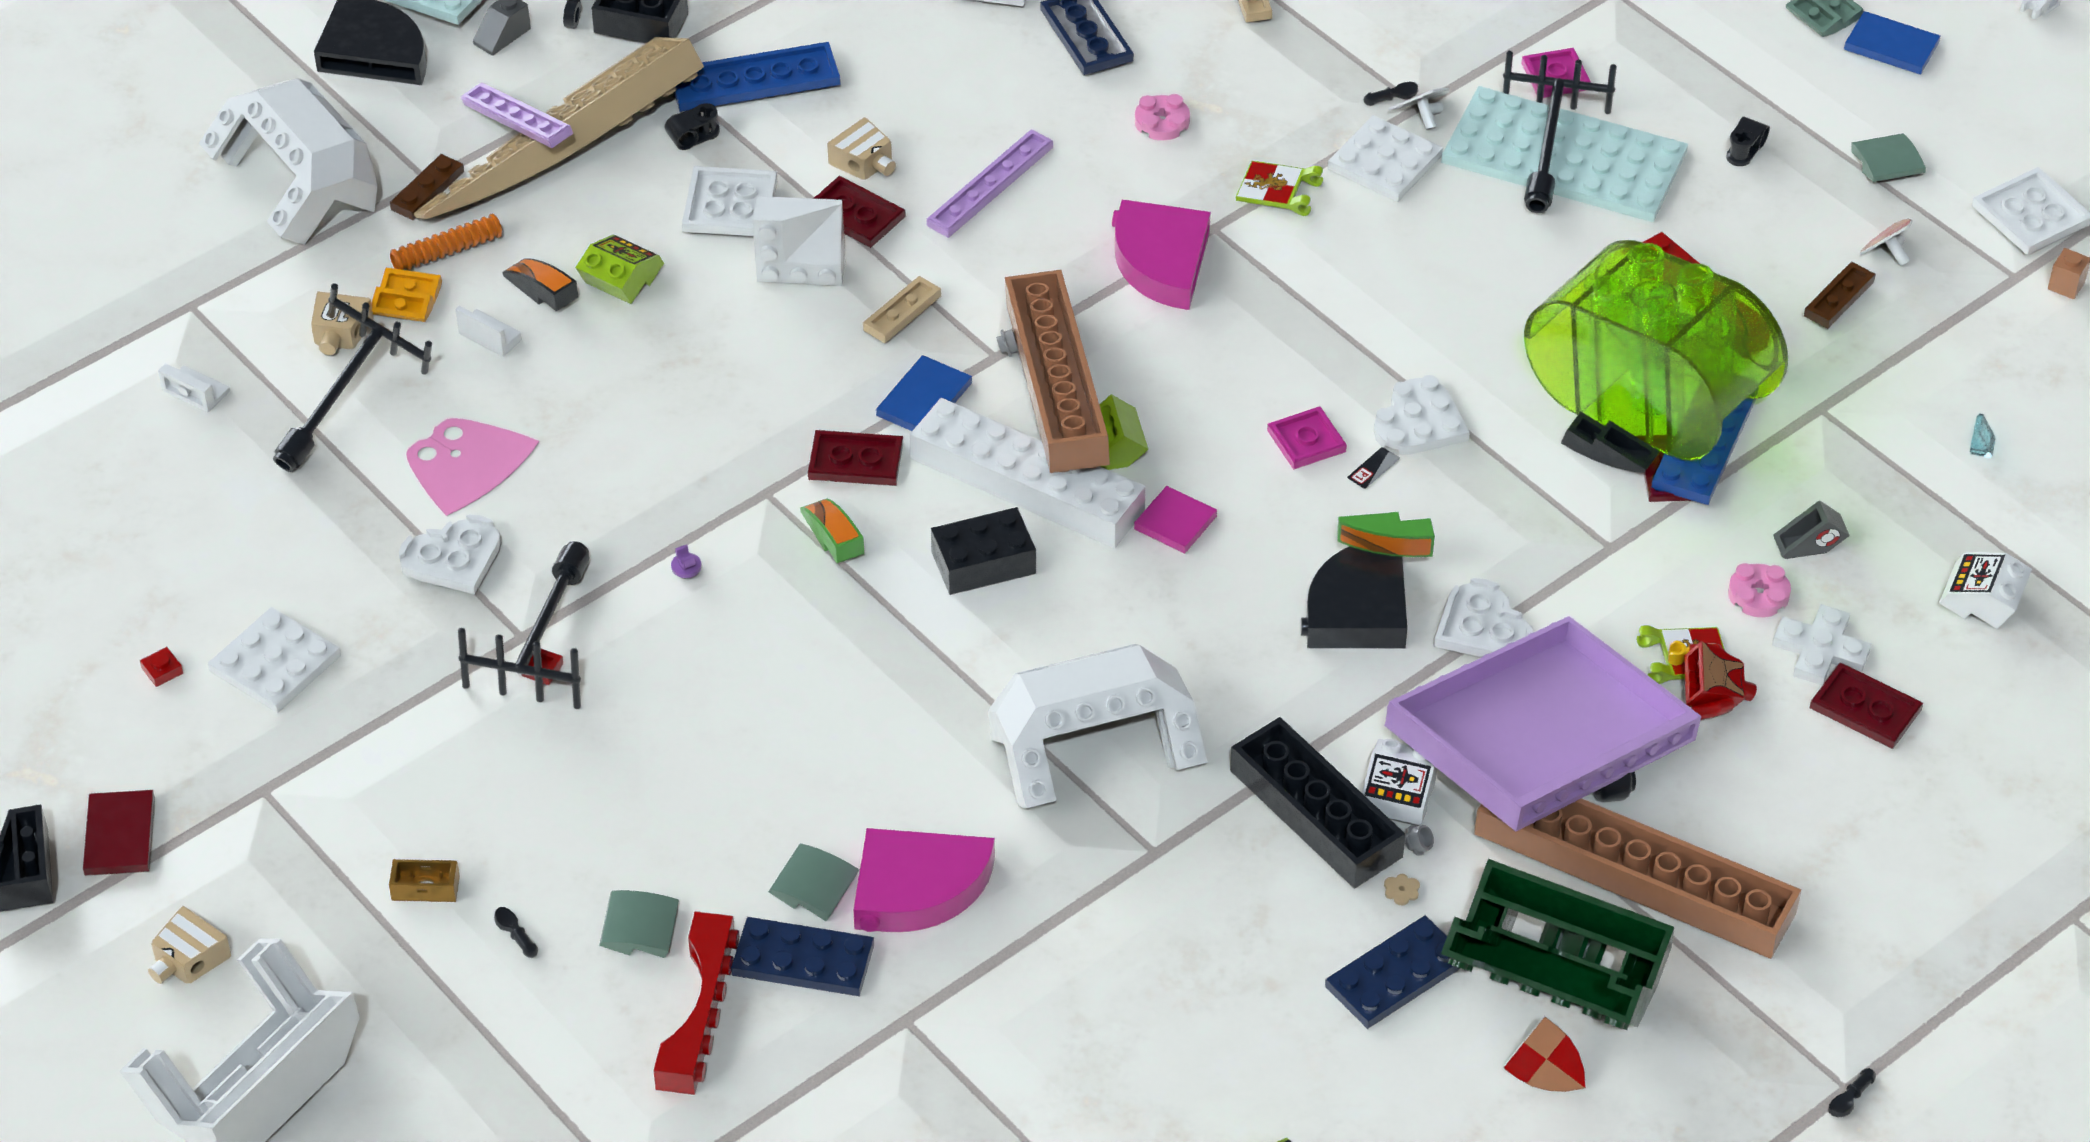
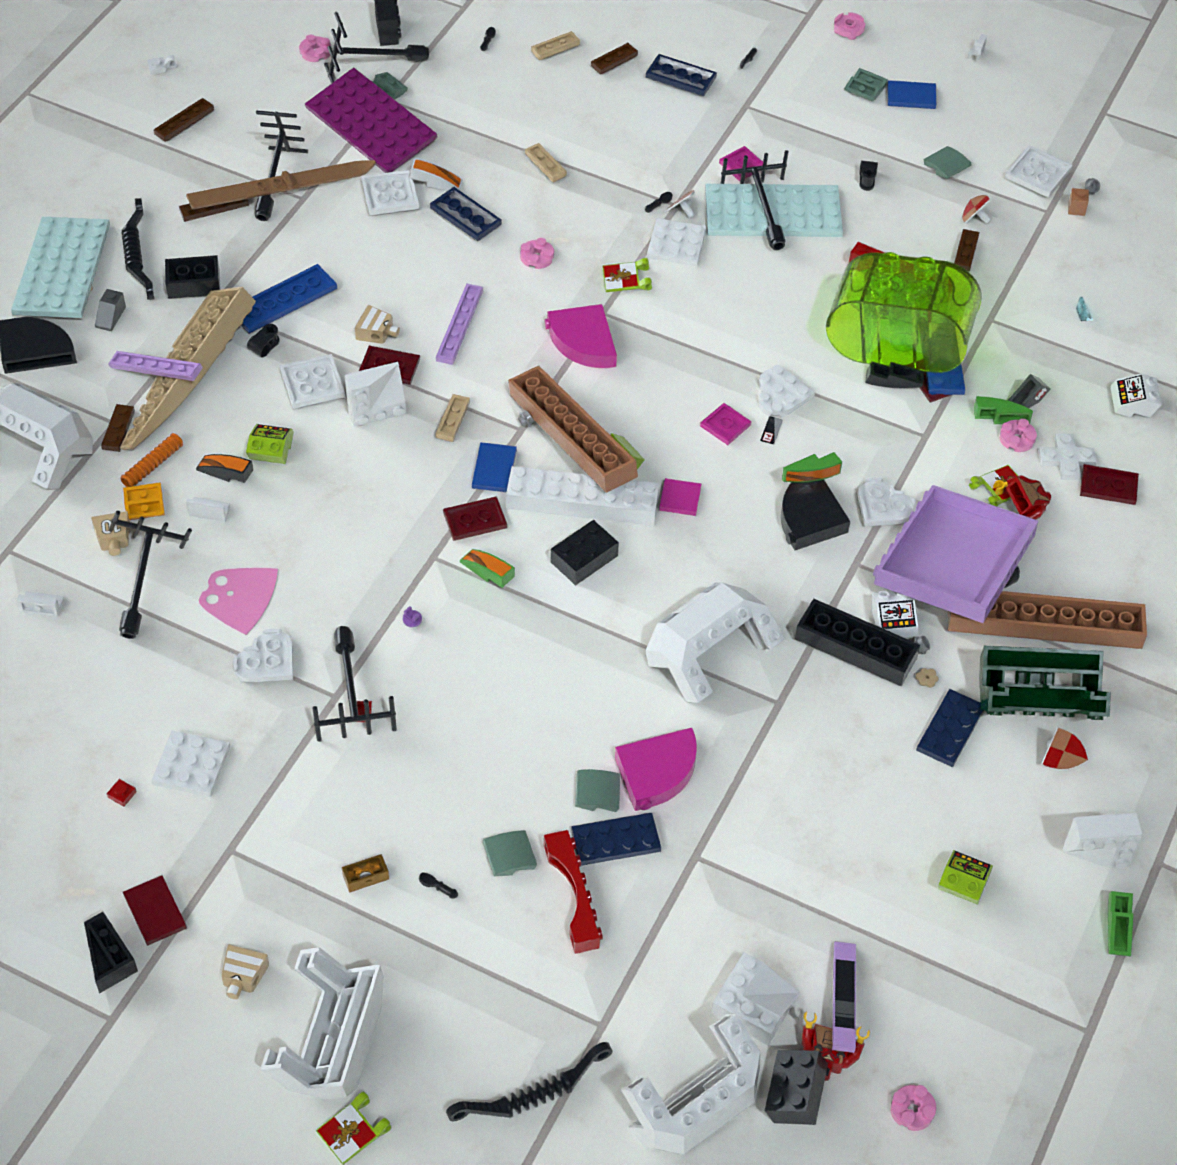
camera: 25 degrees left, 5 degrees up
none -> bright green slope [974,396,1033,424]

